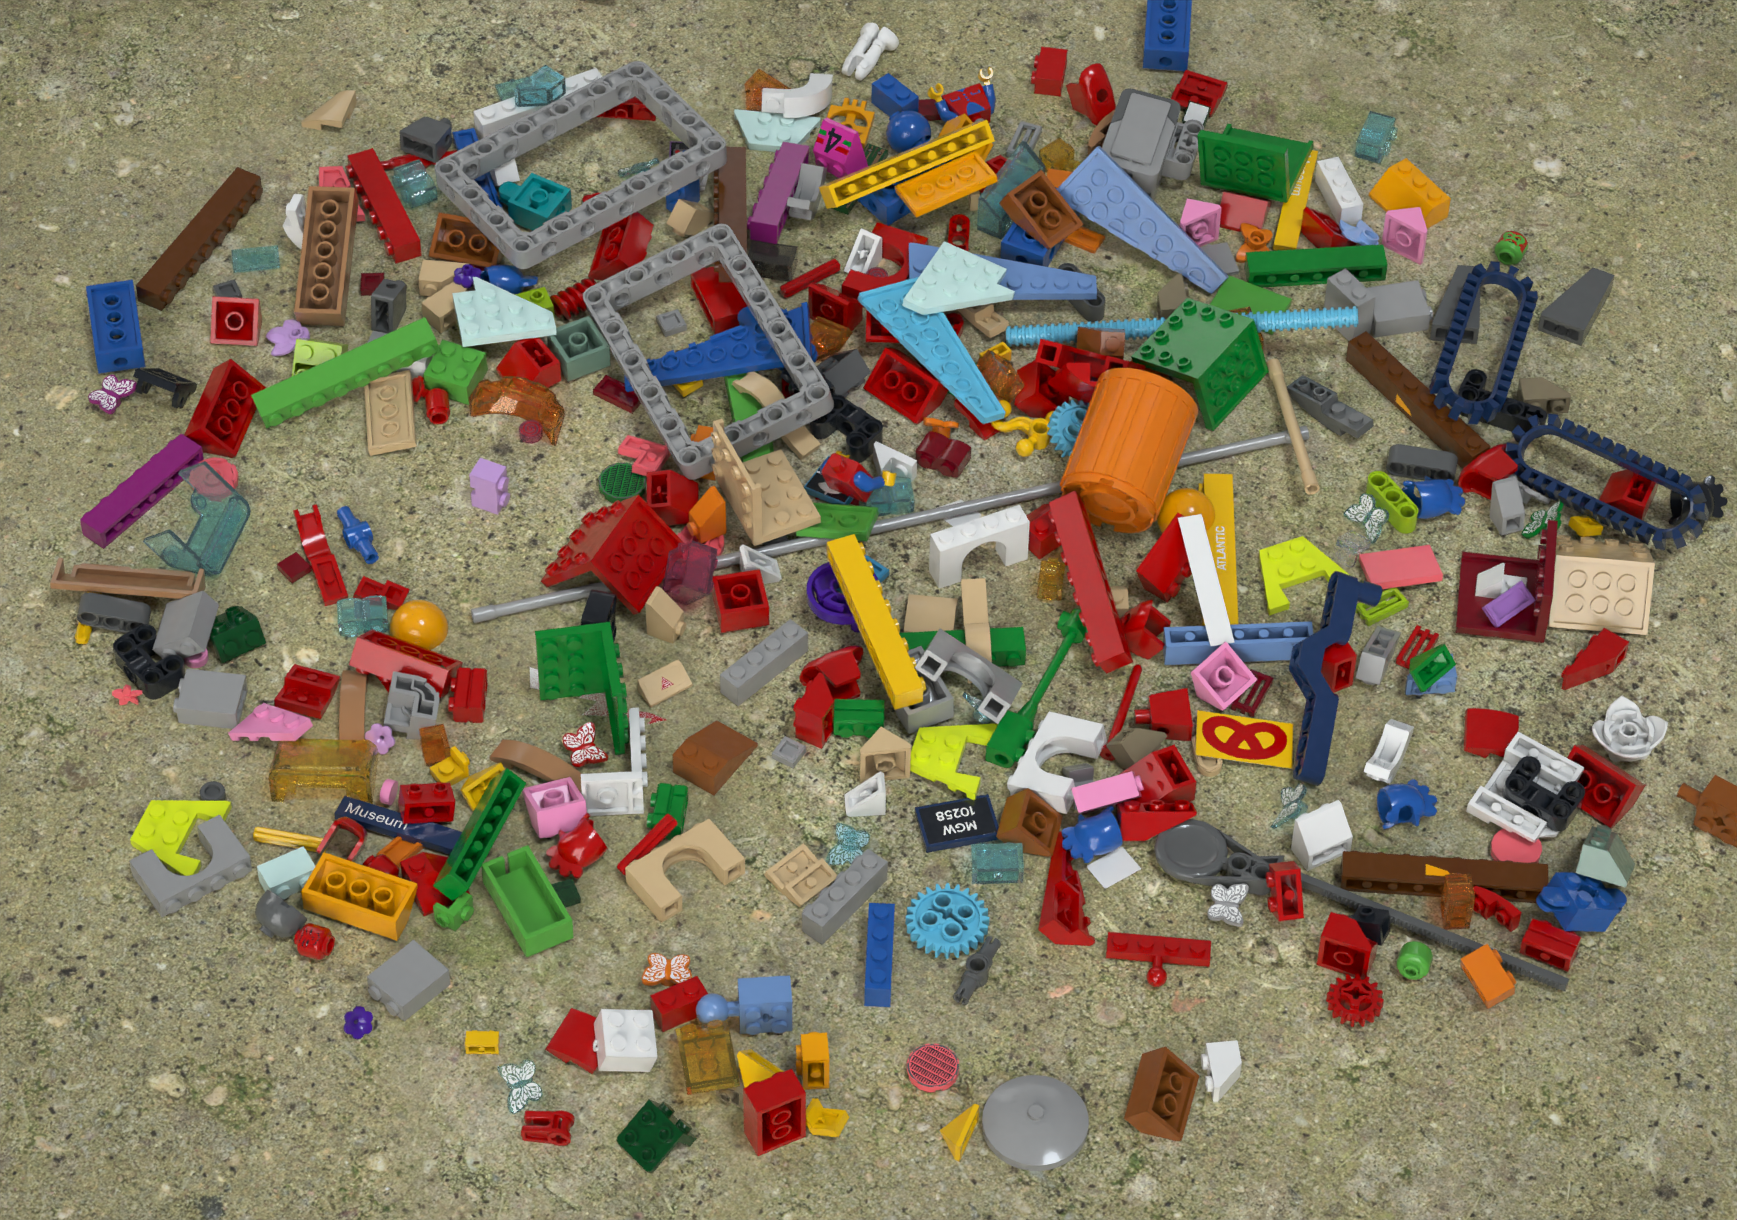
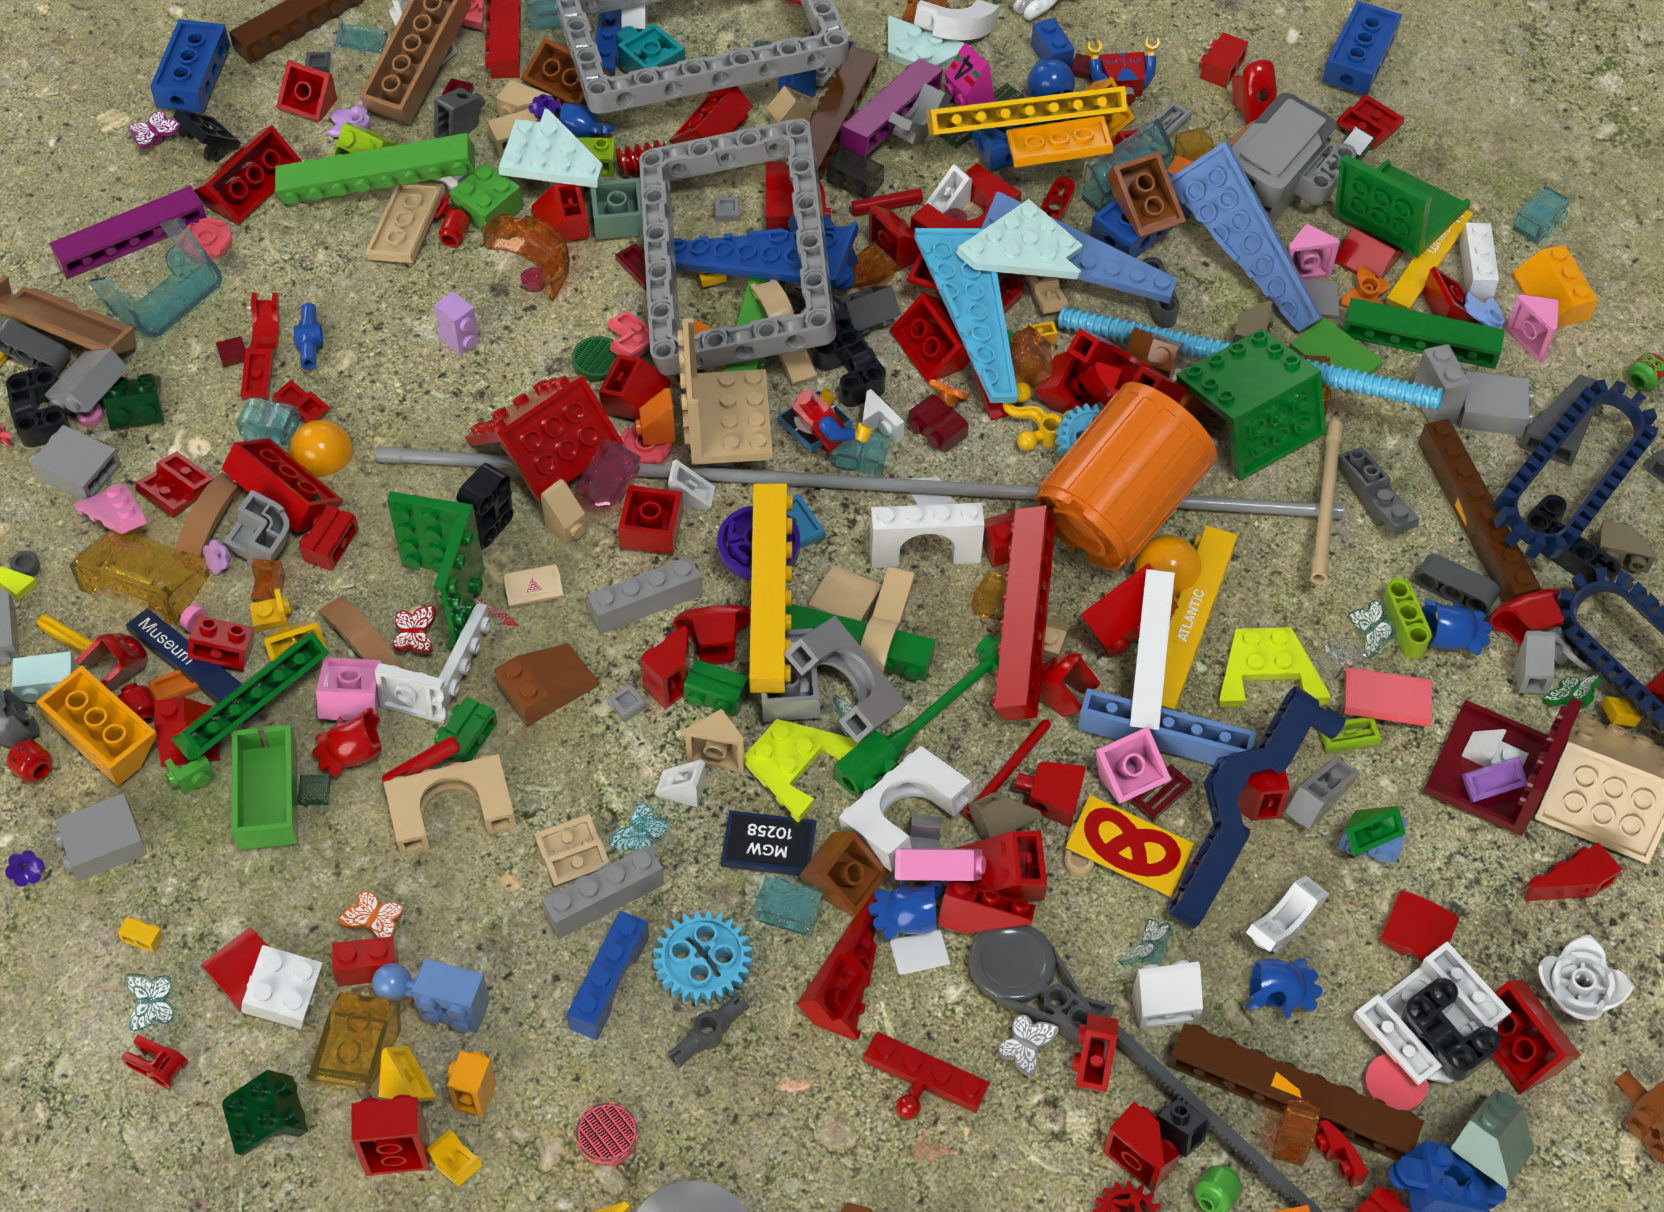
camera: 20 degrees right, 5 degrees up
bright green tile [796,503,879,541] -> none
light orange piece [827,97,875,149] -> none
orange tile [1064,226,1105,254] -> none
red tile [1395,625,1439,669] -> none

